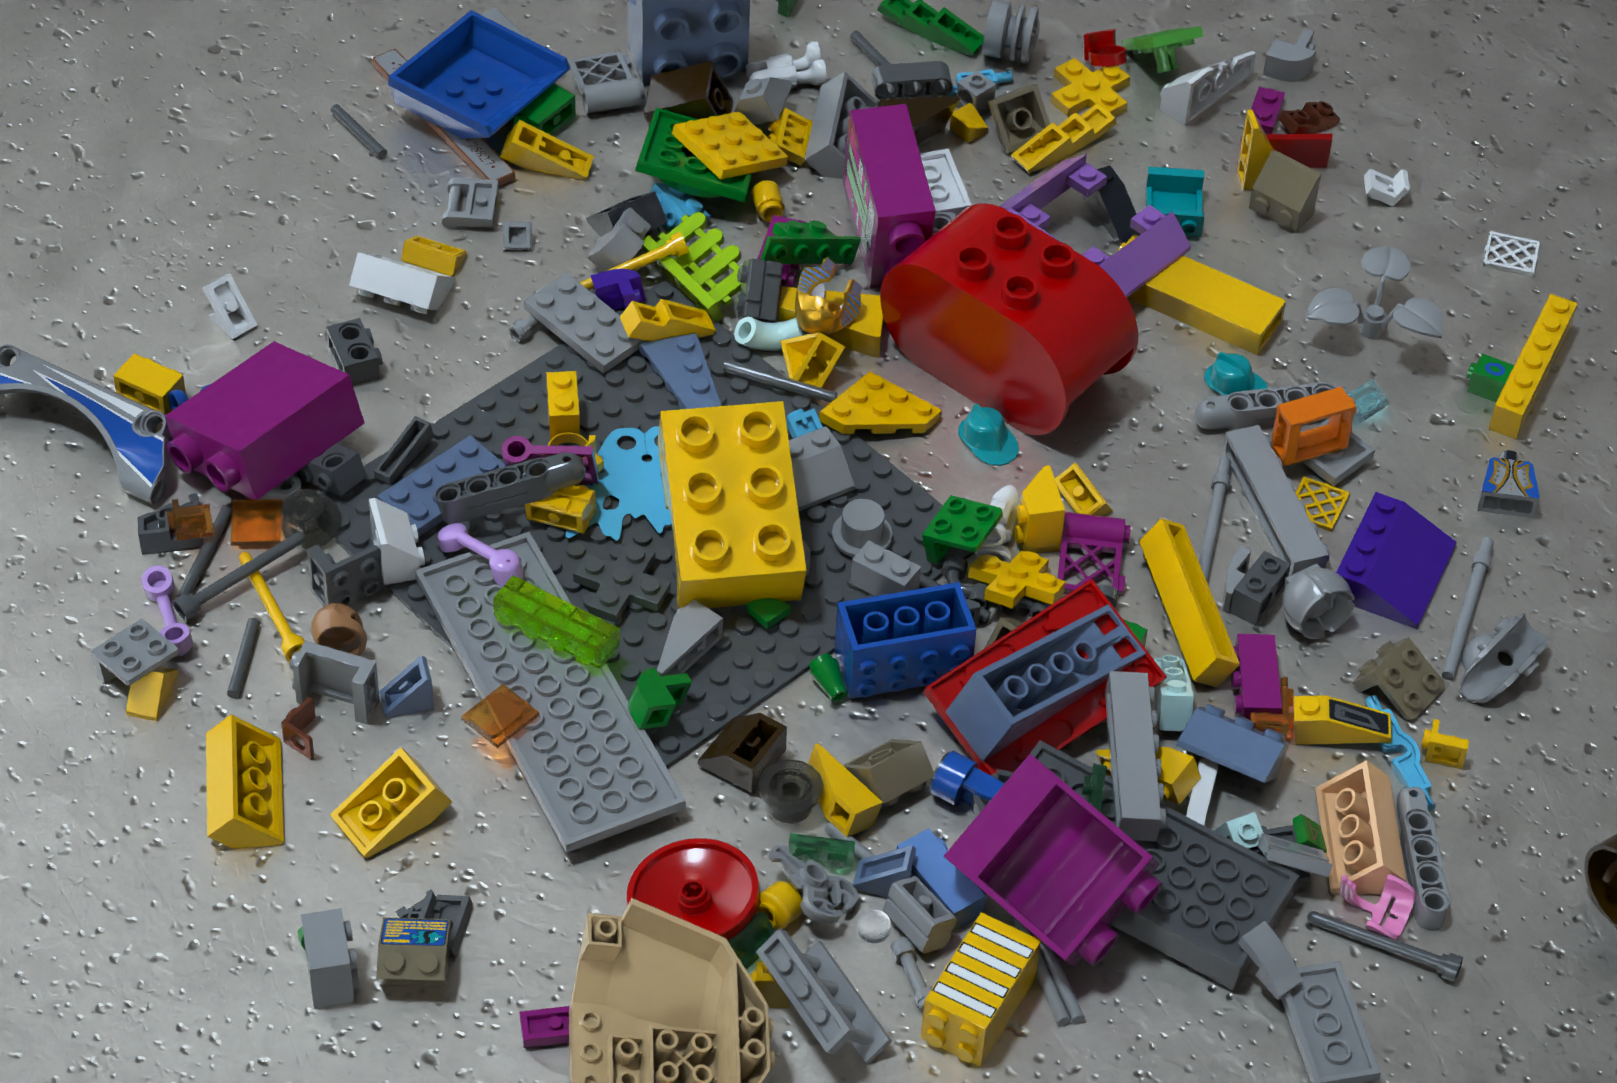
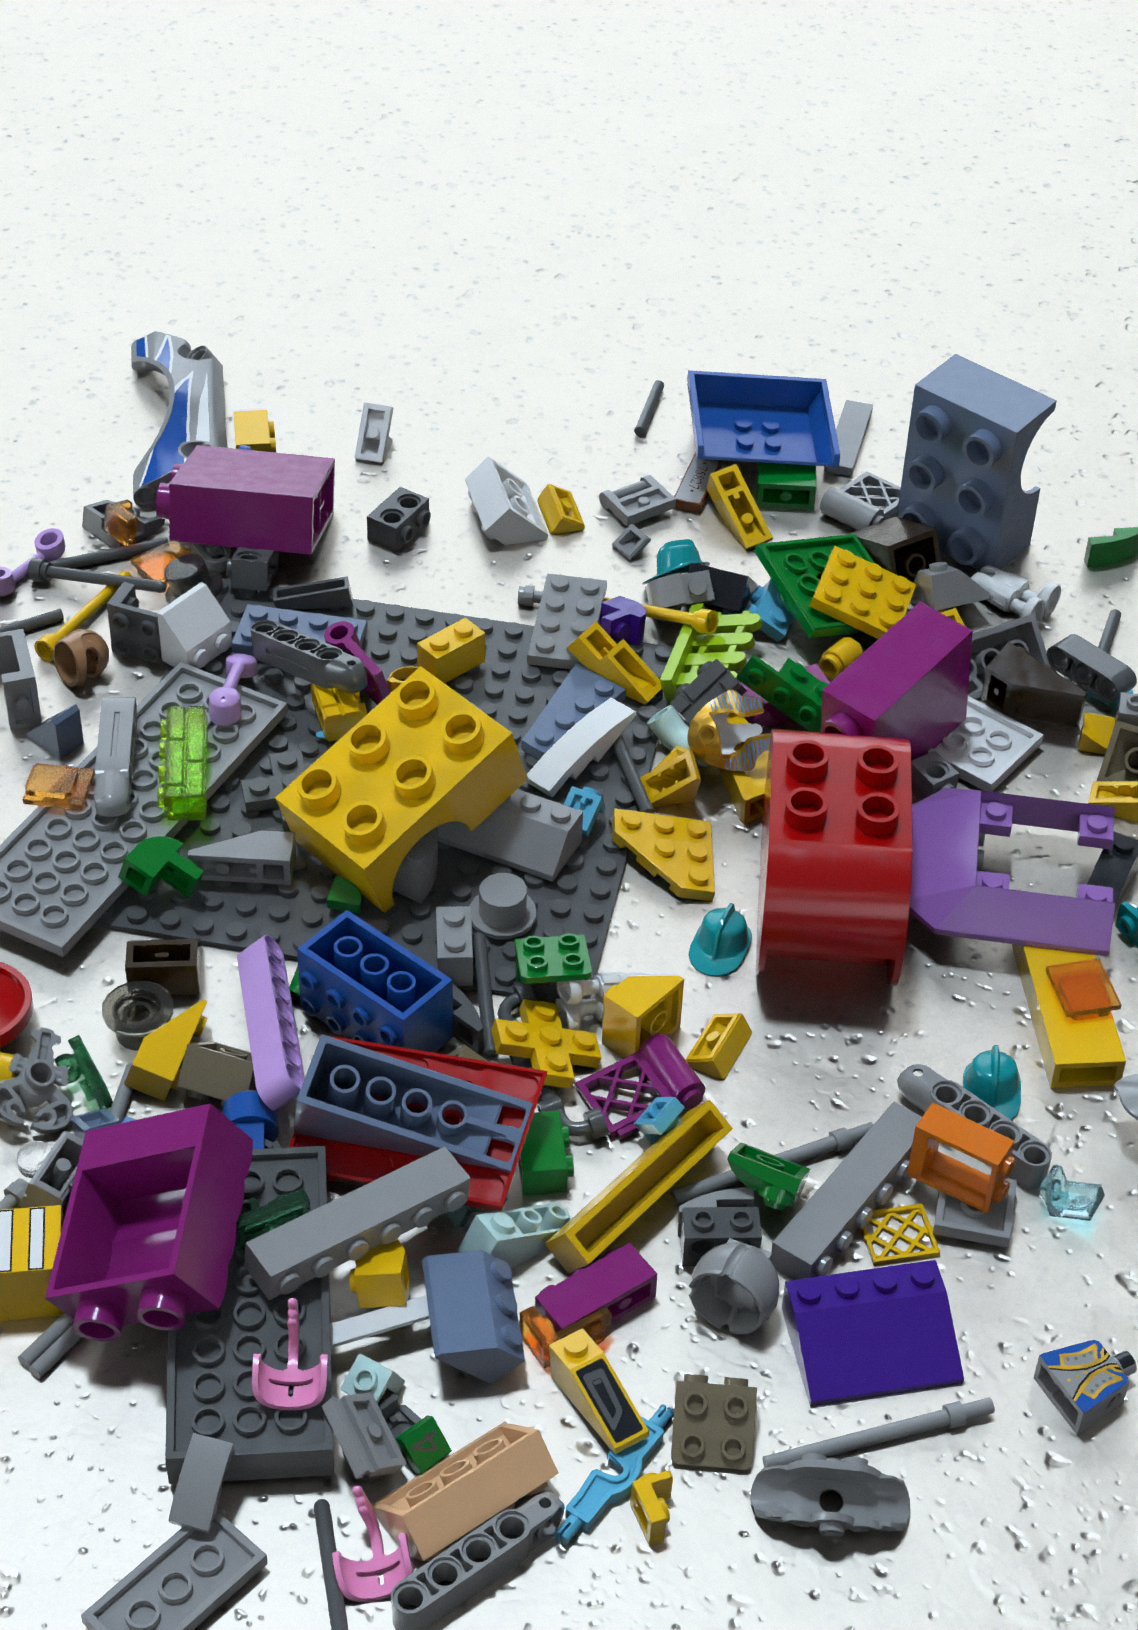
camera: 55 degrees right, 5 degrees down
none -> light grey piece [94,697,137,817]
none -> lavender beam [237,934,305,1111]
none -> bright pink helmet [252,1298,328,1410]
none -> white slope [527,698,637,797]
none -> medium azure bracket [634,1097,685,1144]
none -> teal piece [642,539,710,585]
none -> green slope [727,1142,810,1210]
none -> clear orange piece [1045,958,1122,1020]

